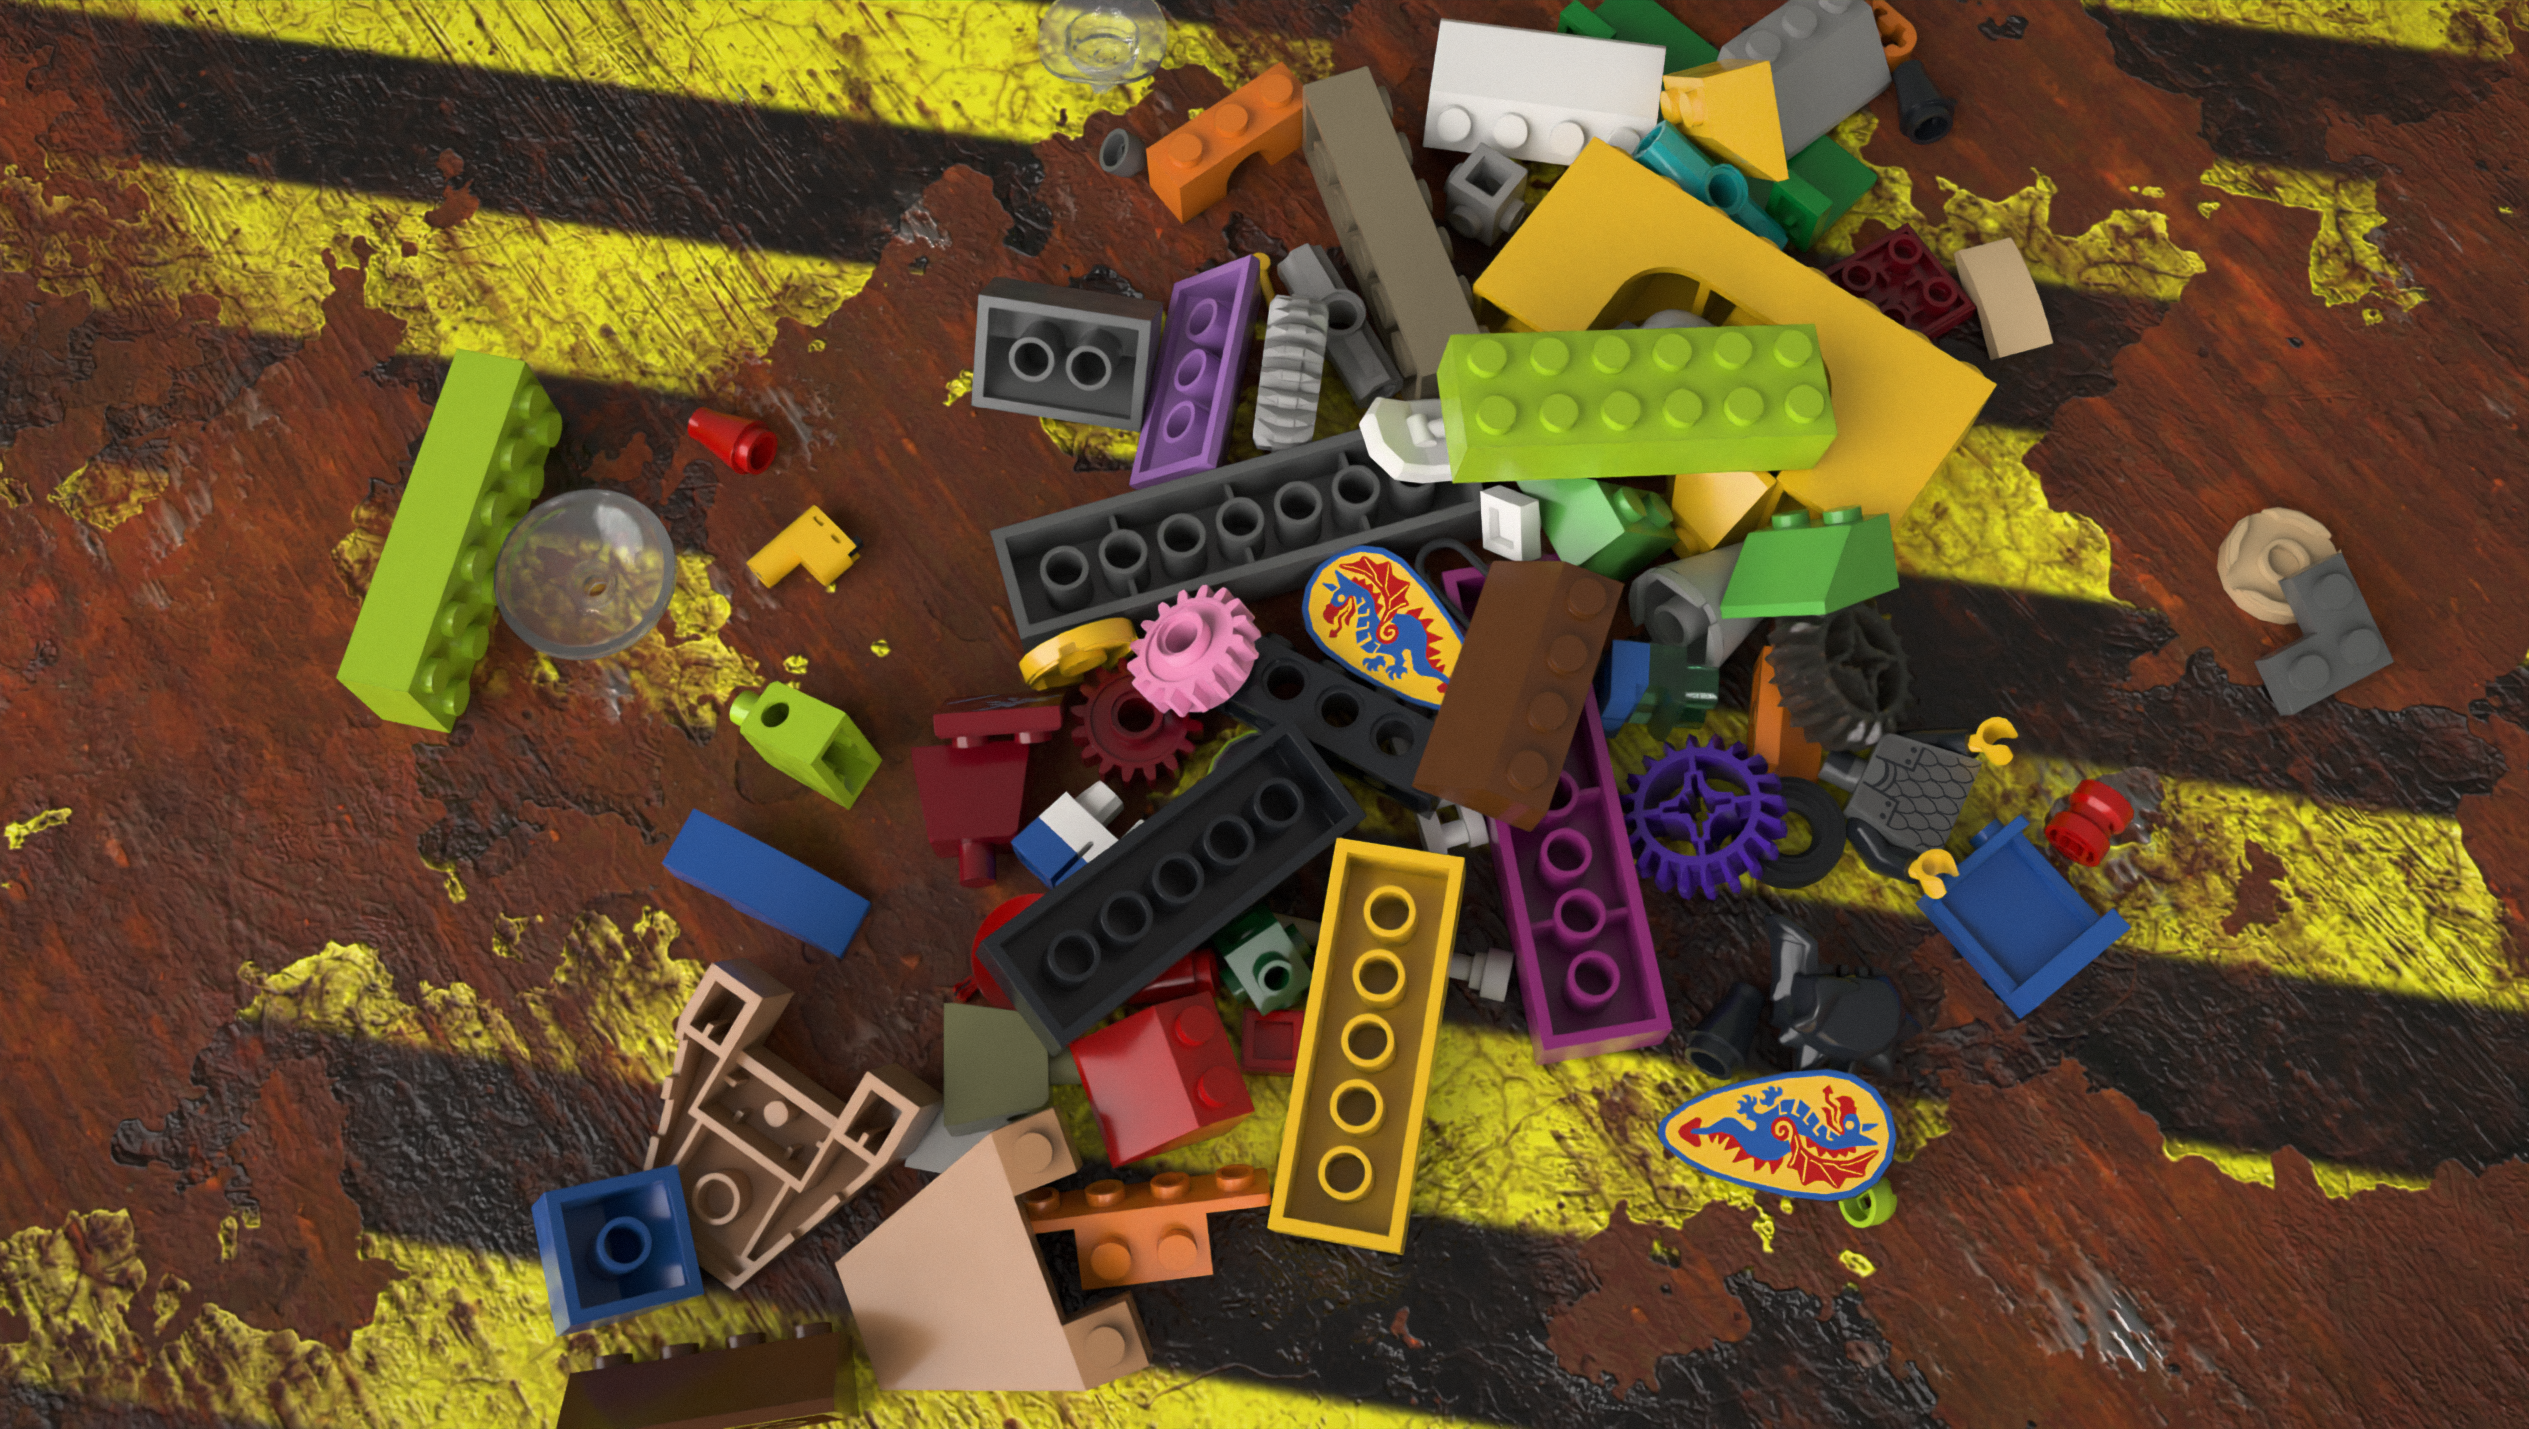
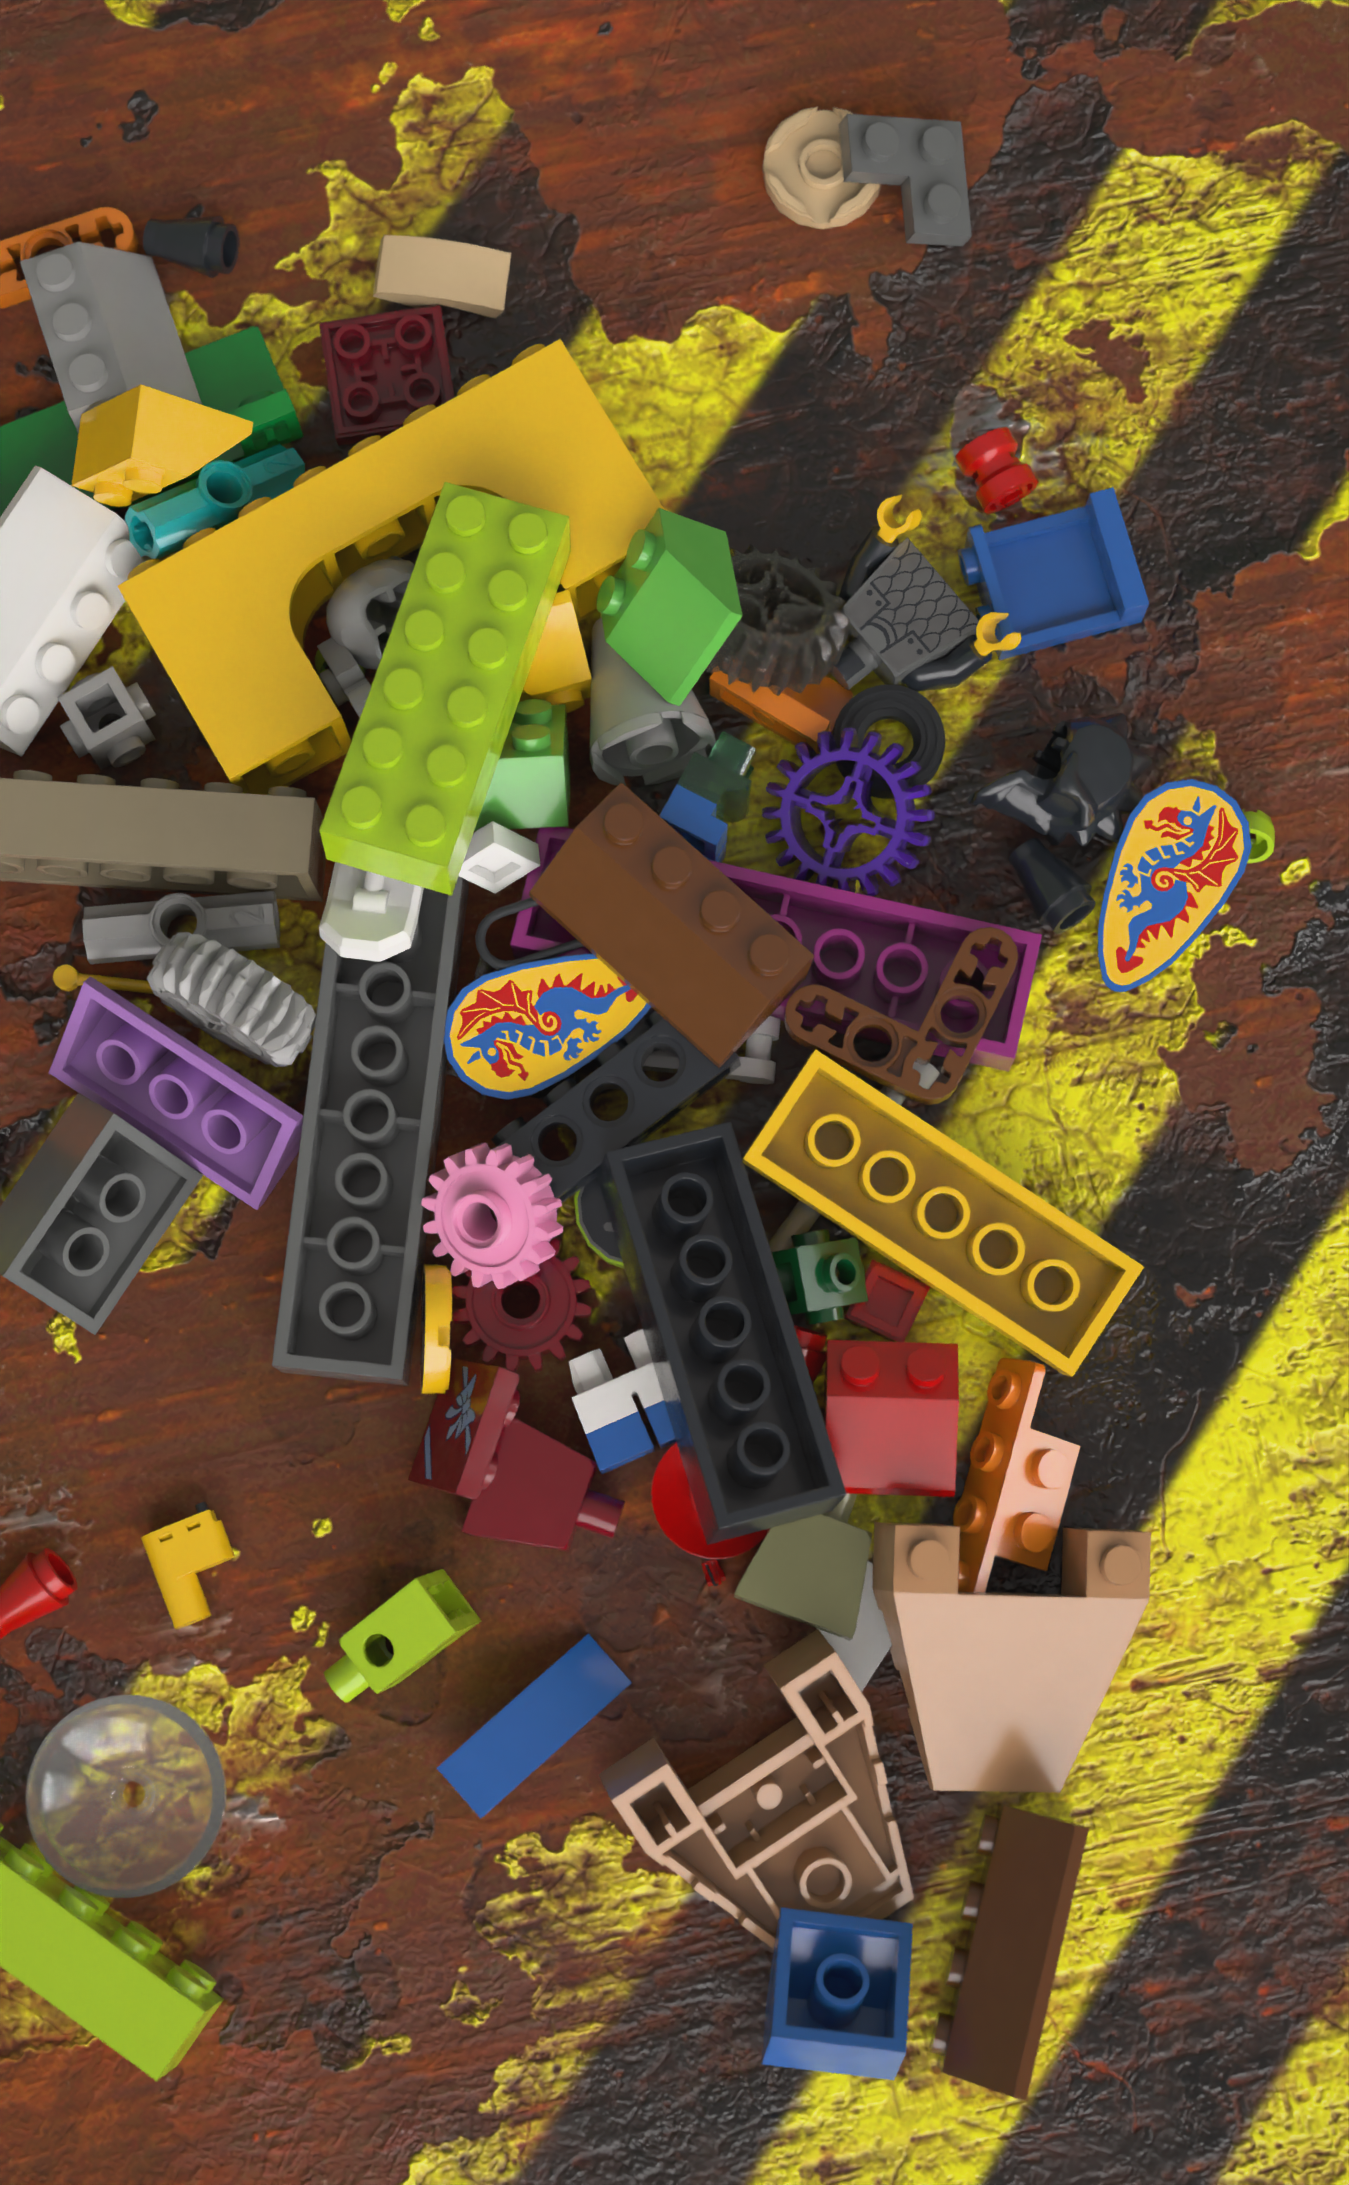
camera: 65 degrees left, 10 degrees up
none -> reddish brown beam [784,927,1018,1105]

